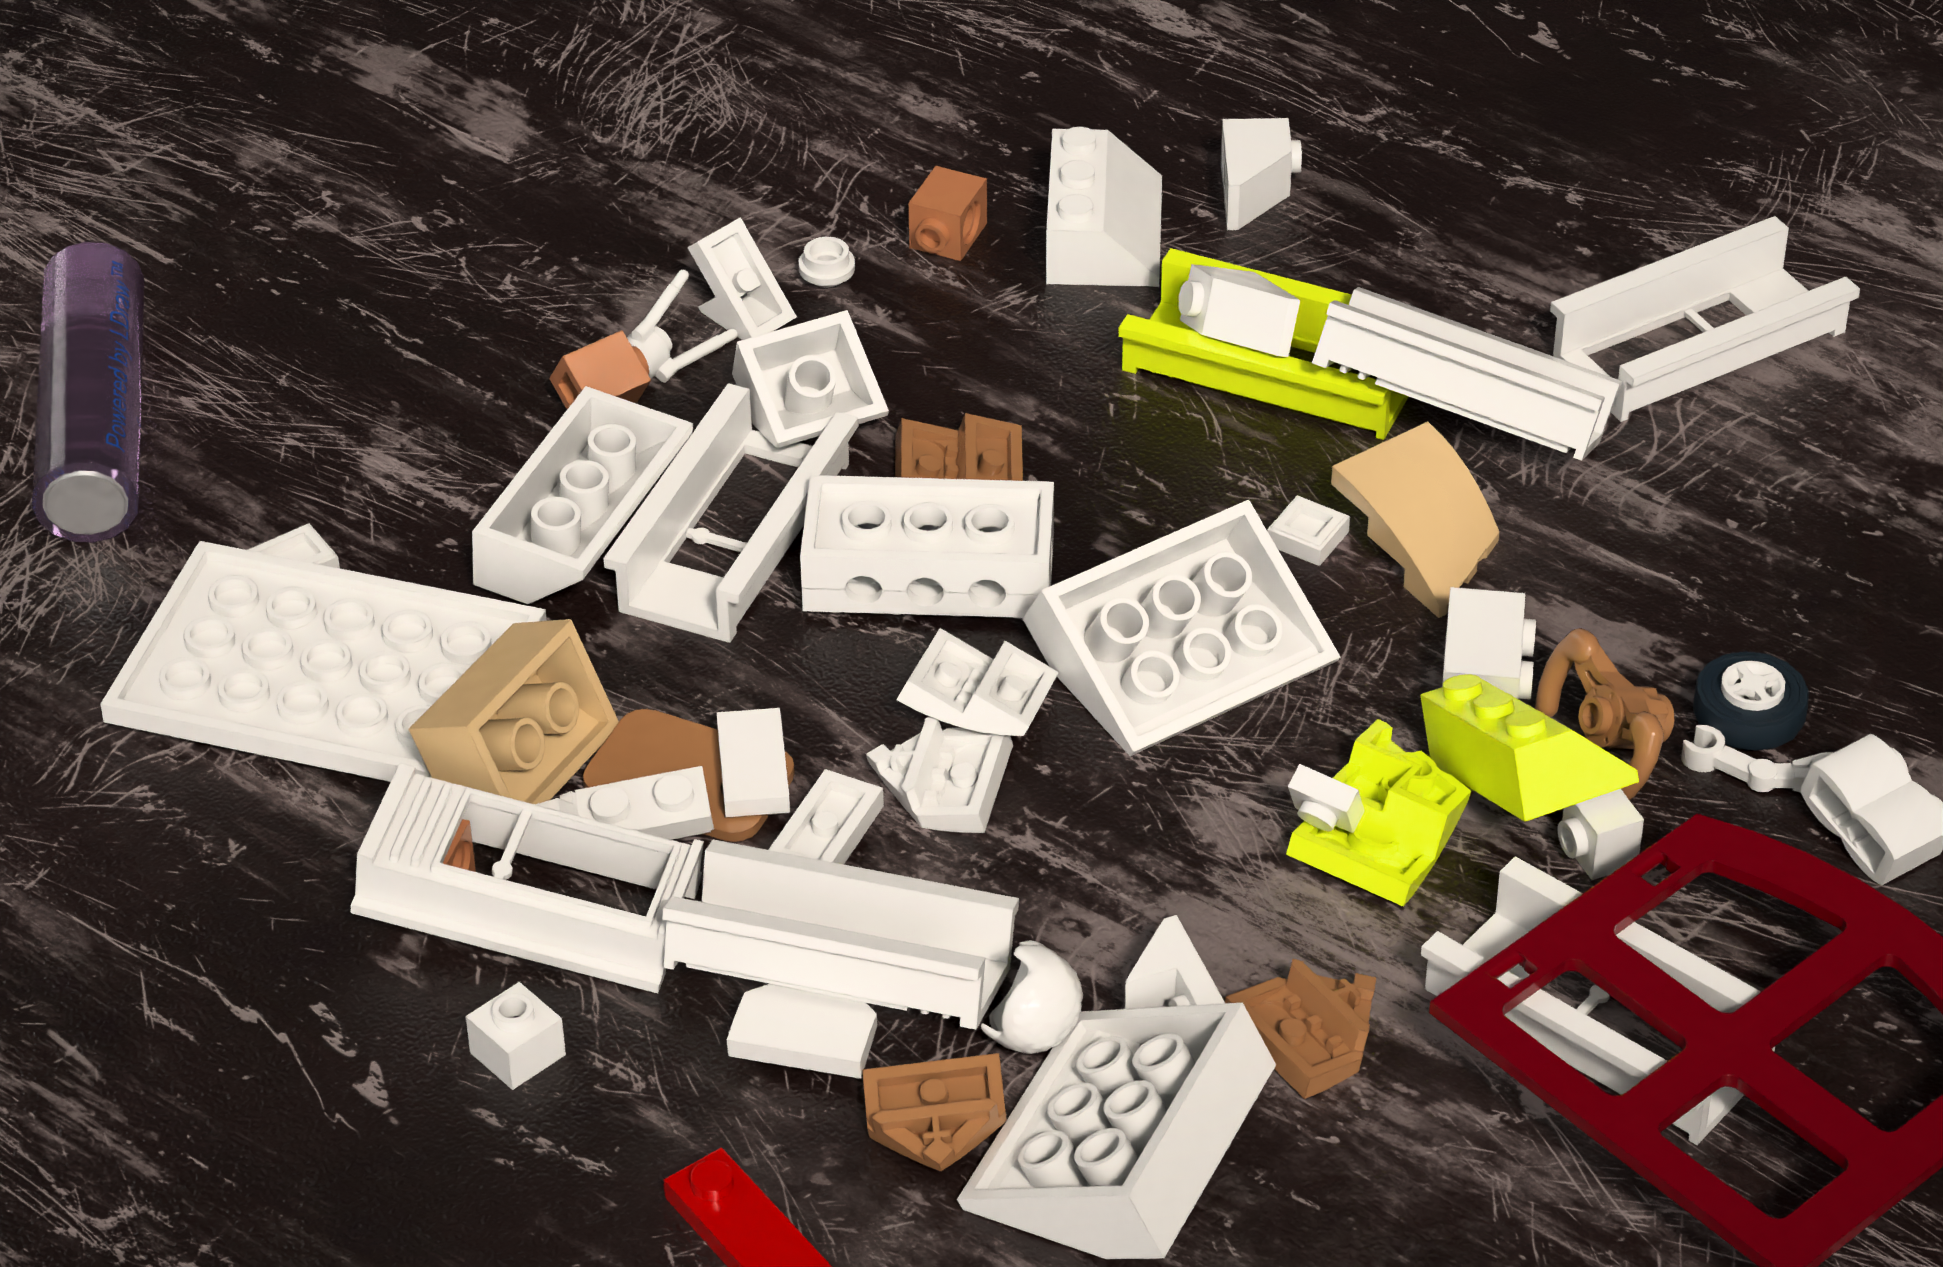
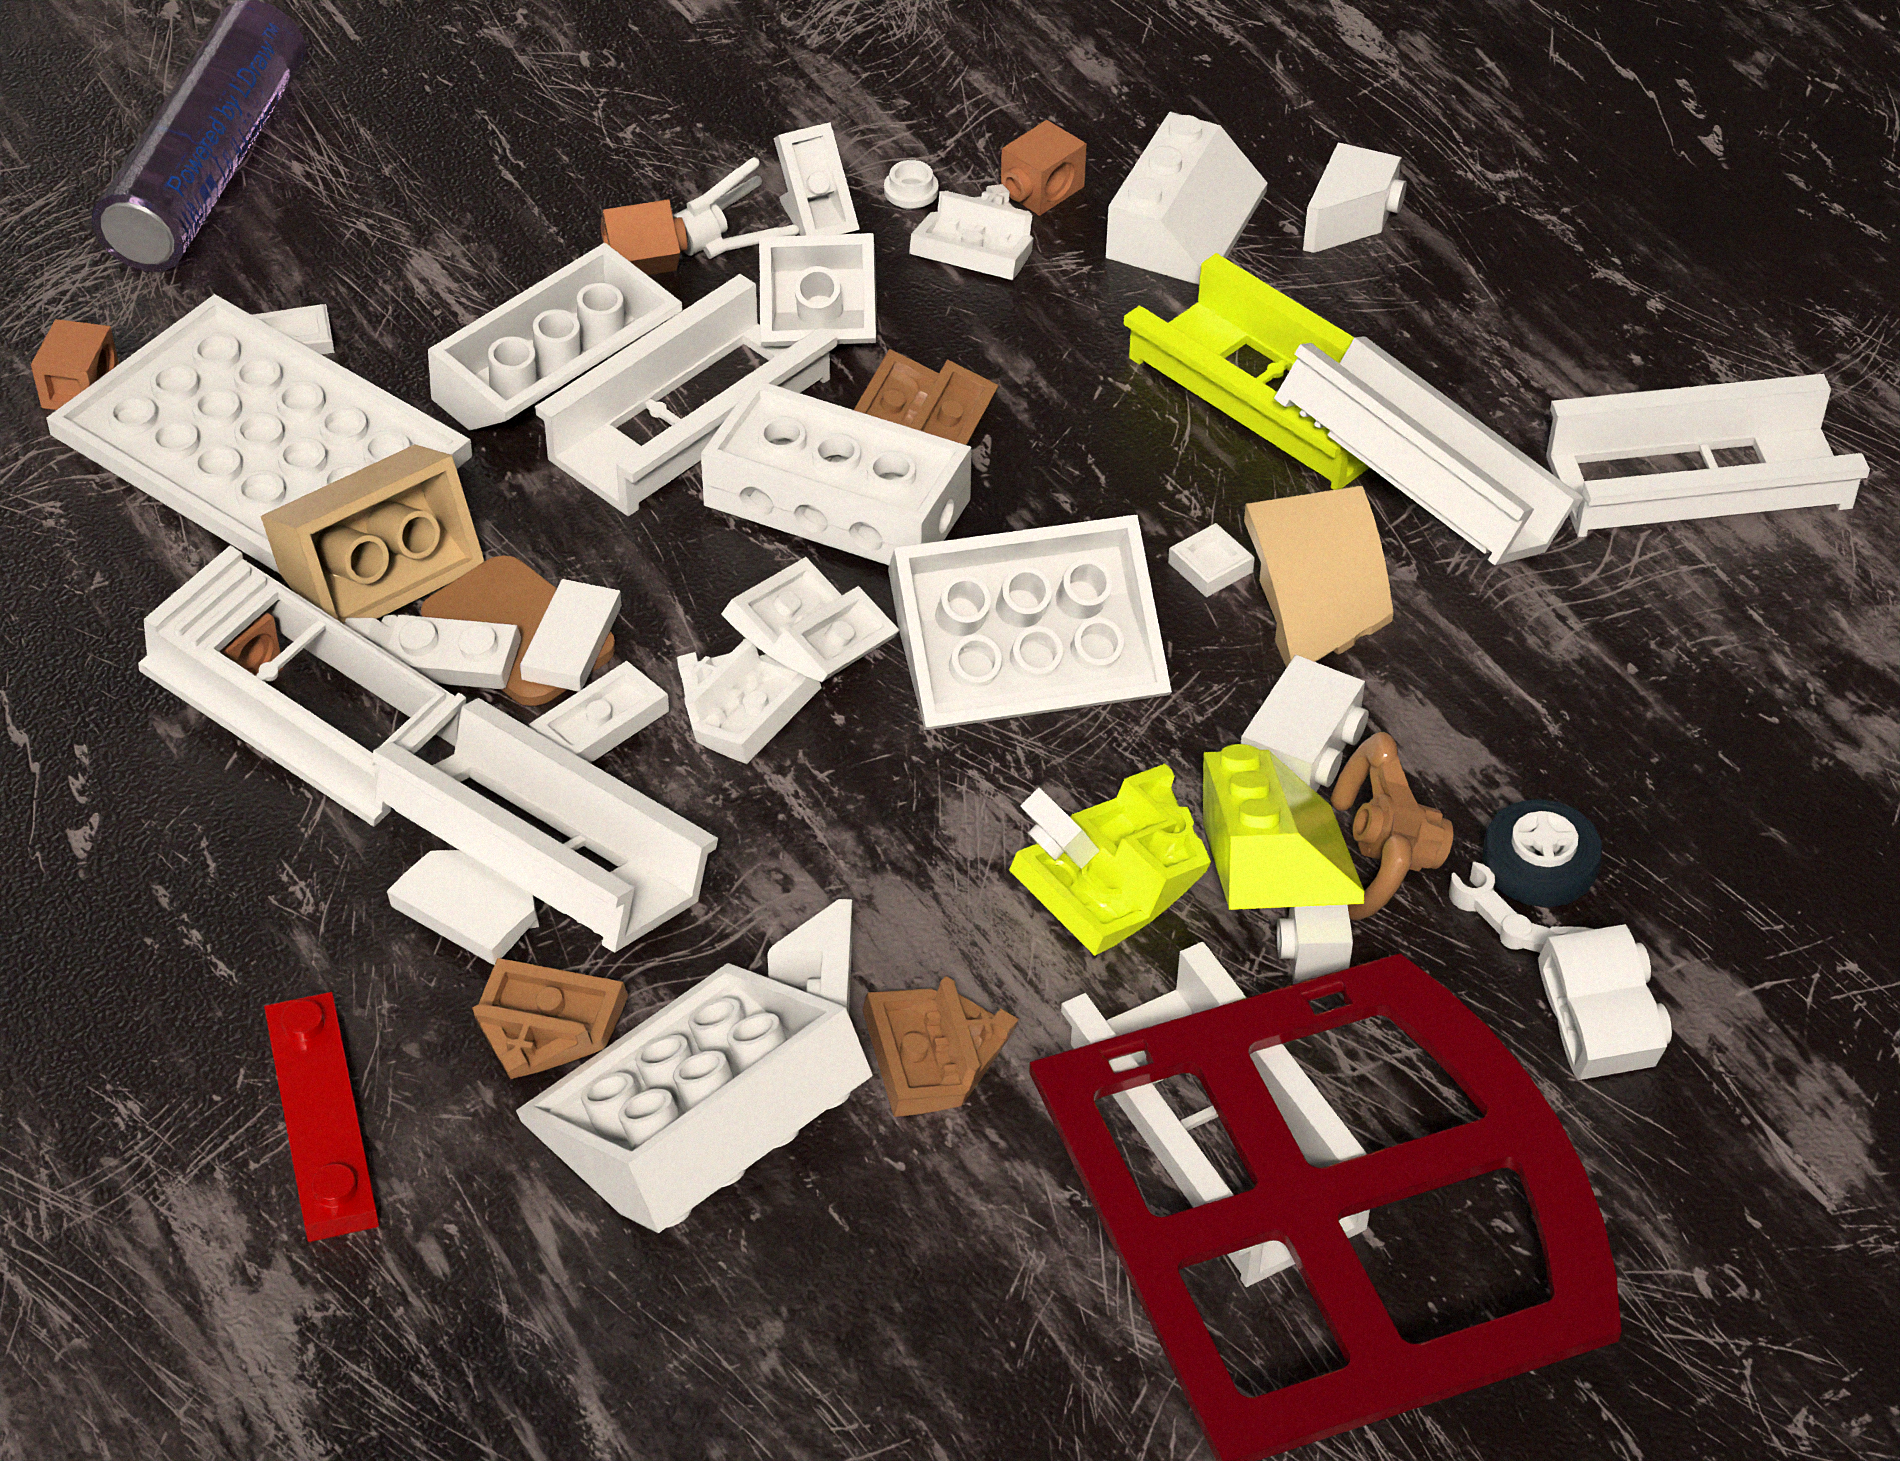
camera: 20 degrees right, 5 degrees up
white plate [466,982,566,1090] -> none
white hair [981,940,1083,1054] -> none
white slope [1179,264,1300,357] -> none
none -> nougat brick [31,319,119,410]
none -> white slope [909,184,1033,280]

